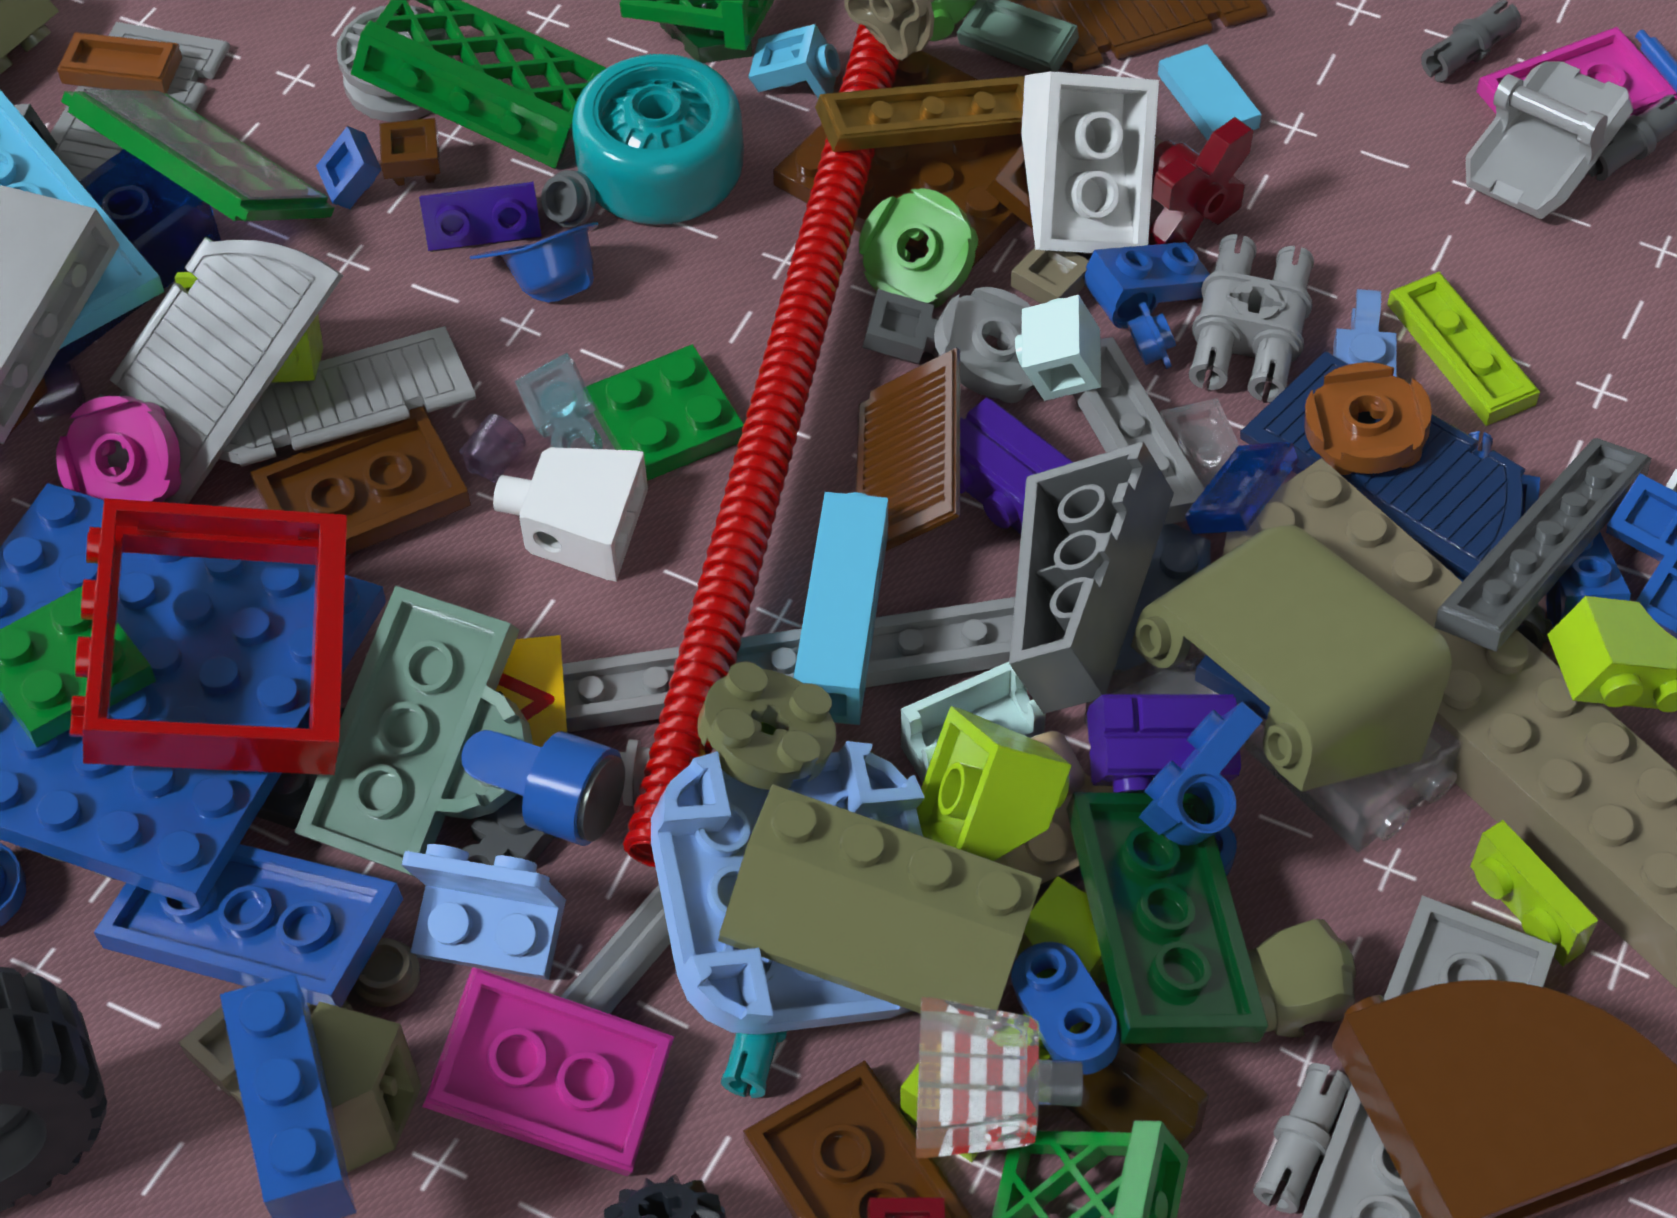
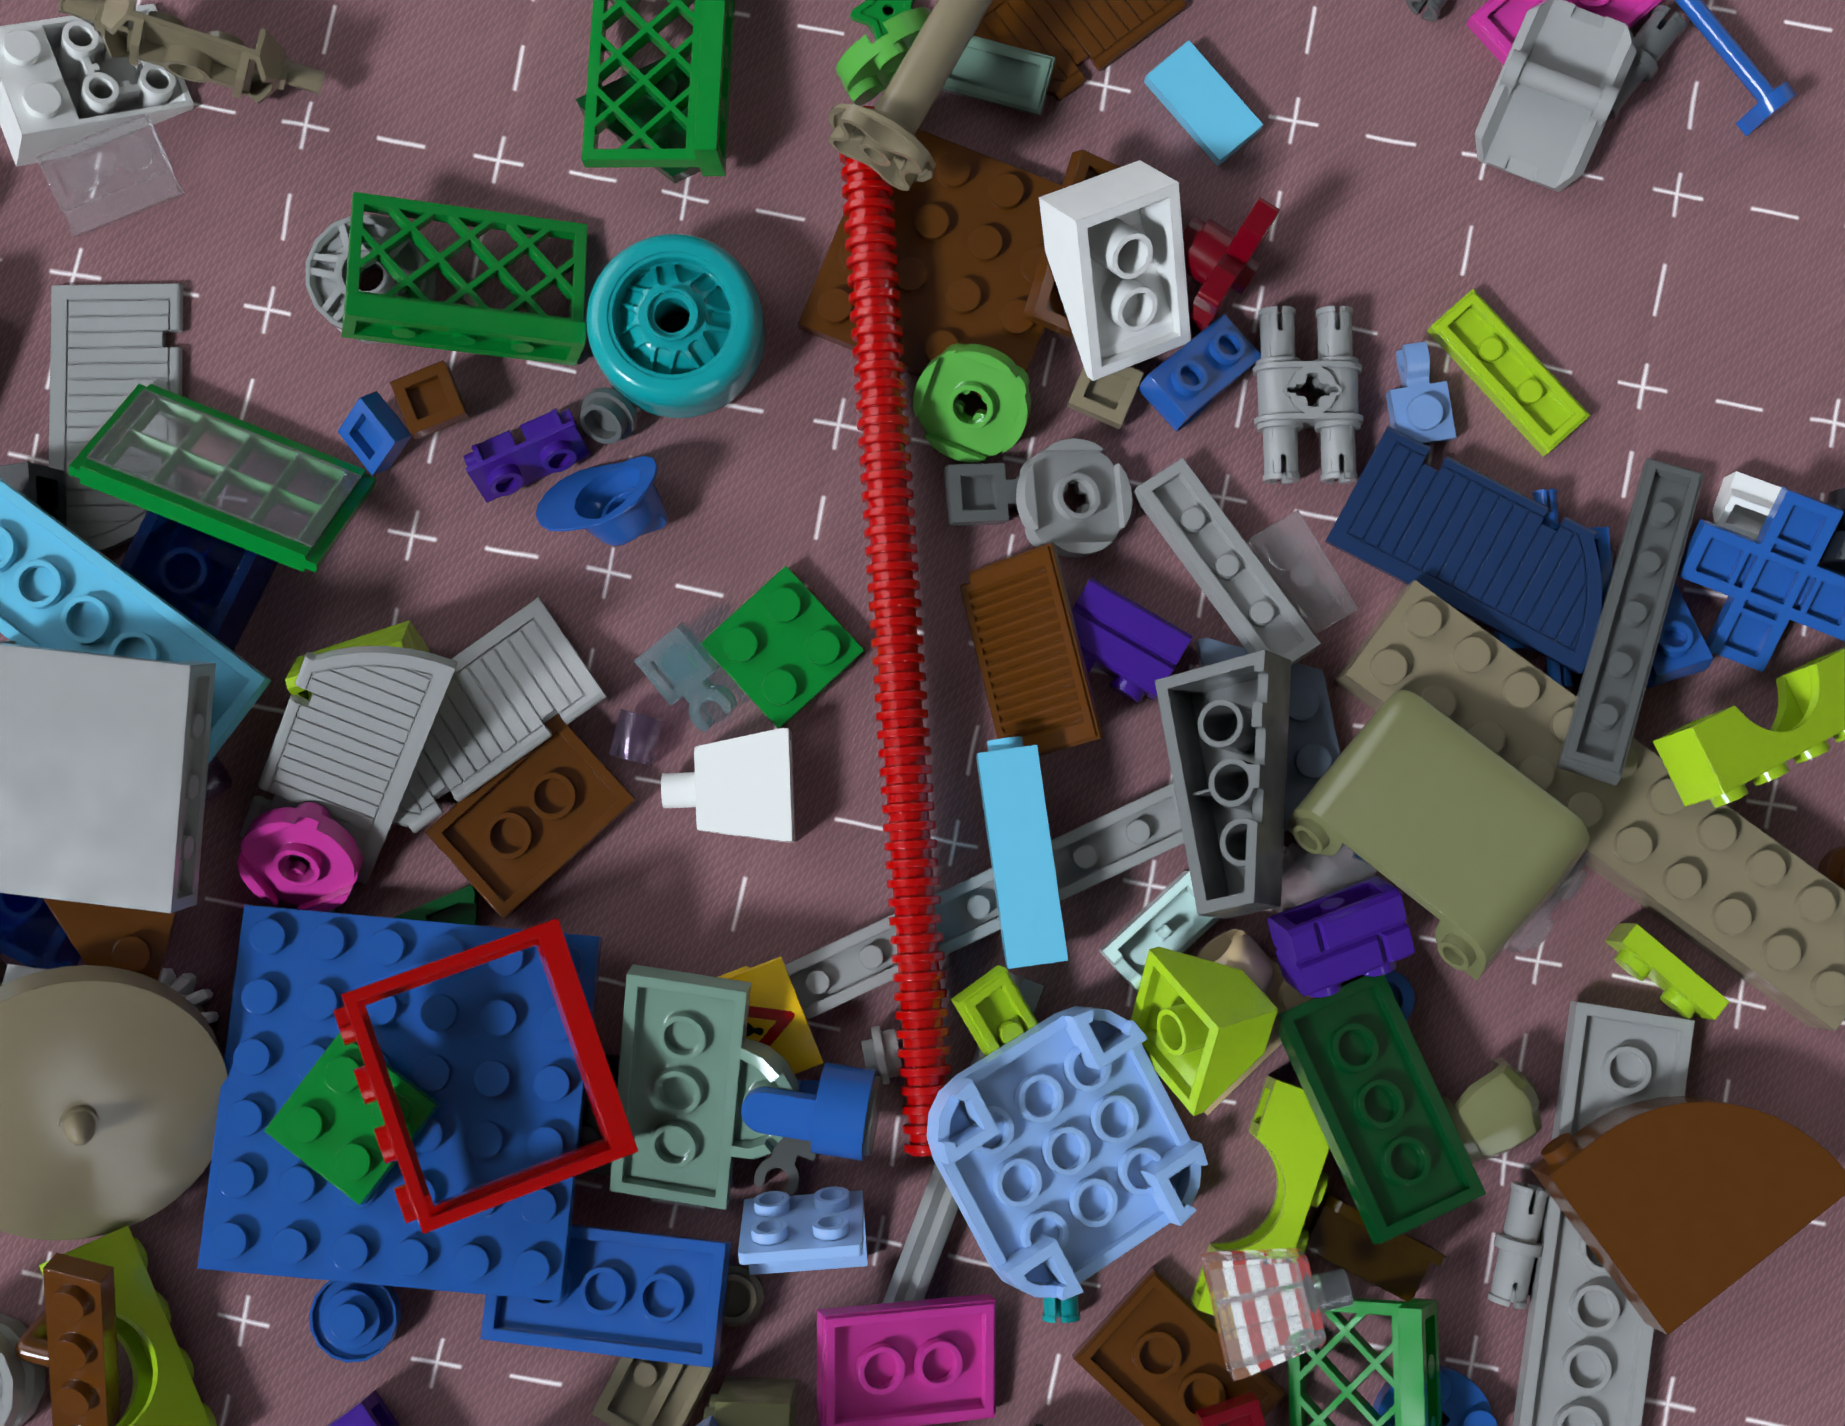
camera: 15 degrees left, 30 degrees up
dark orange tile [57,32,182,94] -> none
olive plate [697,662,836,790] -> none
olive slope [718,784,1042,1037] -> none
medium azure bracket [749,24,840,98] -> none
pearl gold tile [815,76,1025,152] -> none
blue plate [1011,942,1120,1075] -> none
light aqua brick [1015,295,1101,401] -> none
blue plate [1127,302,1176,369] -> none
blue plate [1139,702,1263,845] -> none
clear blue tile [1185,442,1299,534] -> none
dark orange plate [1304,362,1432,475] -> none

